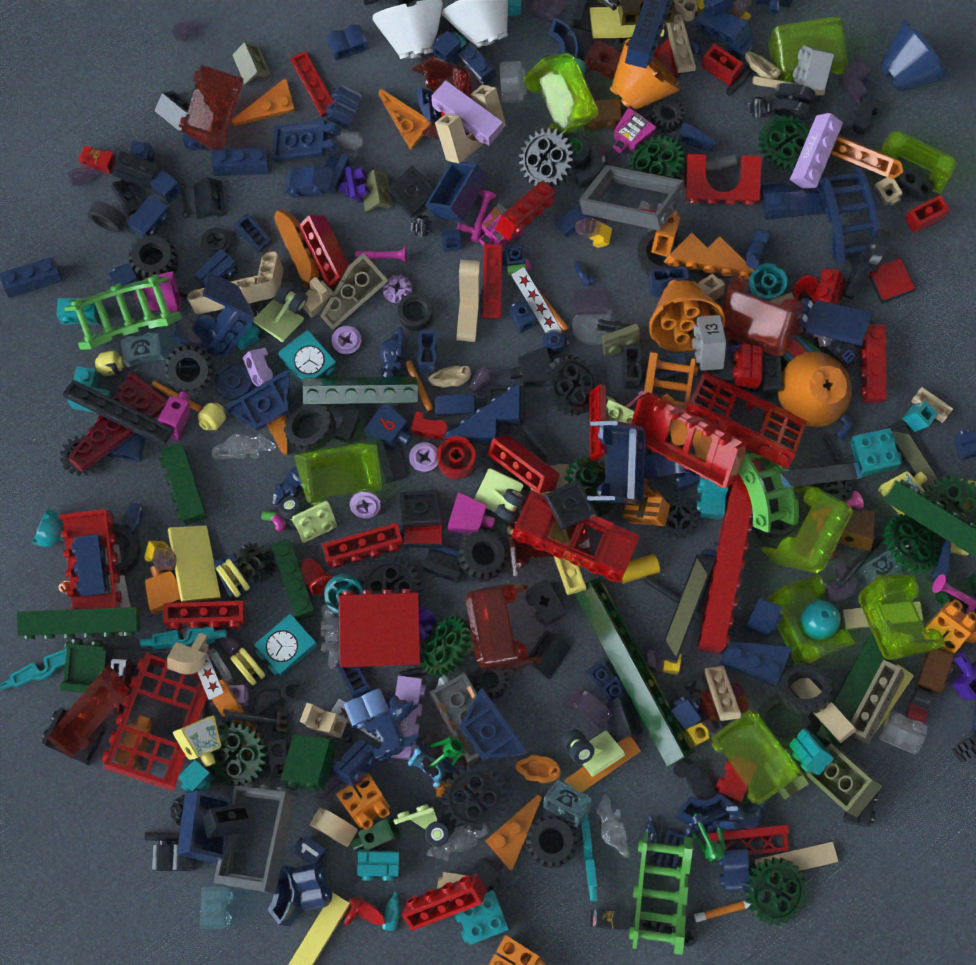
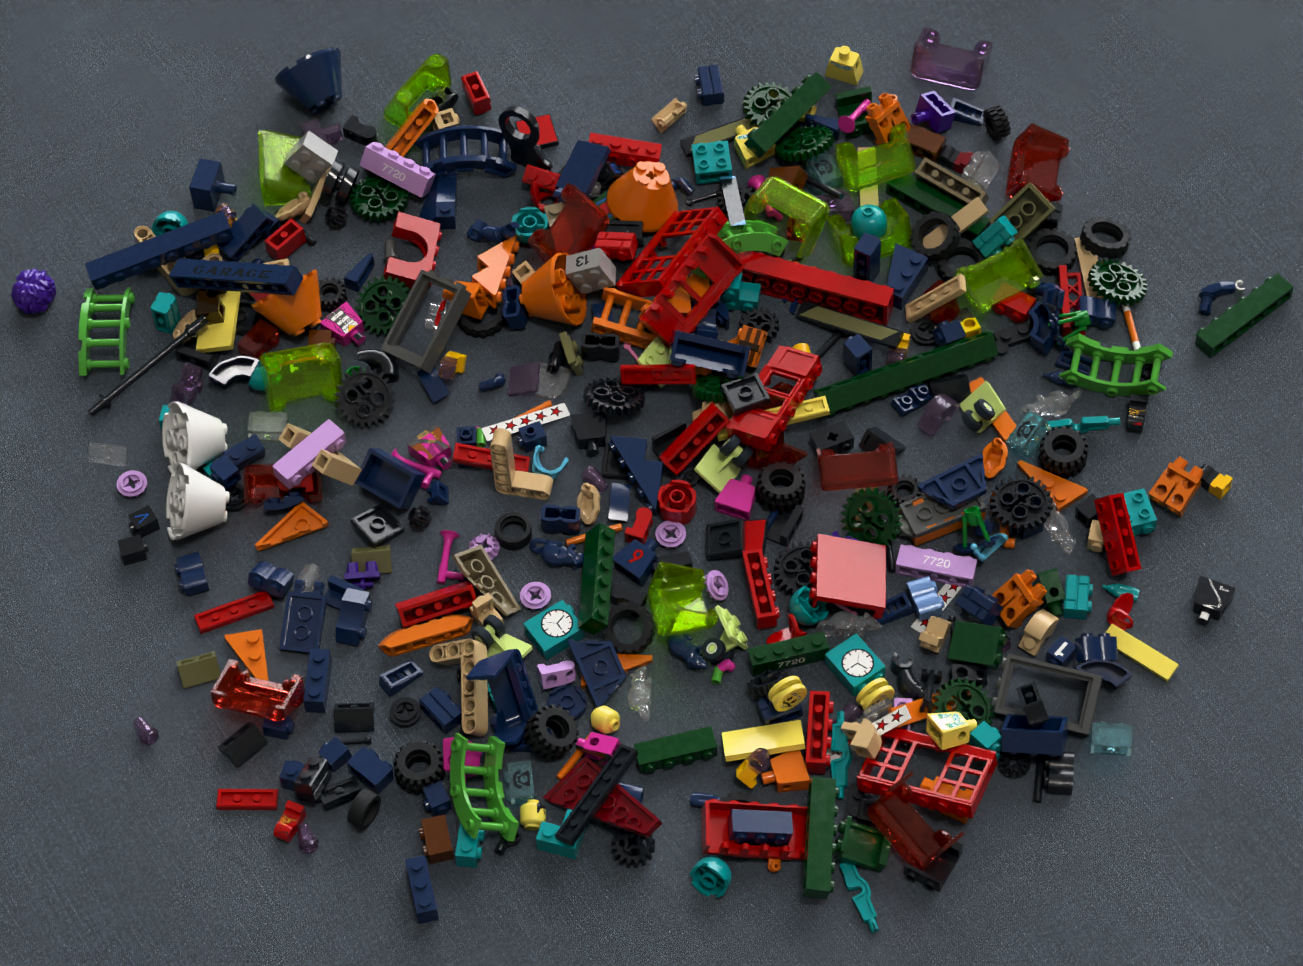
camera: 80 degrees left, 15 degrees down
dark blue animal [364,695,420,762] -> none
plate [394,804,450,846] -> none
red brick [495,180,557,240] -> none
dark blue cone [542,329,567,355] -> none
teal brick [902,400,938,432] -> none
none -> red tile [216,789,279,810]
none -> reddish brown brick [419,815,454,864]
none -> black arm [494,831,522,855]
none -> medium azure helmet [532,445,569,480]
none -> dark blue brick [843,334,872,376]
none -> clear red windscreen [1005,123,1070,202]
none -> black tyre [1027,228,1077,276]
none -> black tyre [1080,216,1131,259]

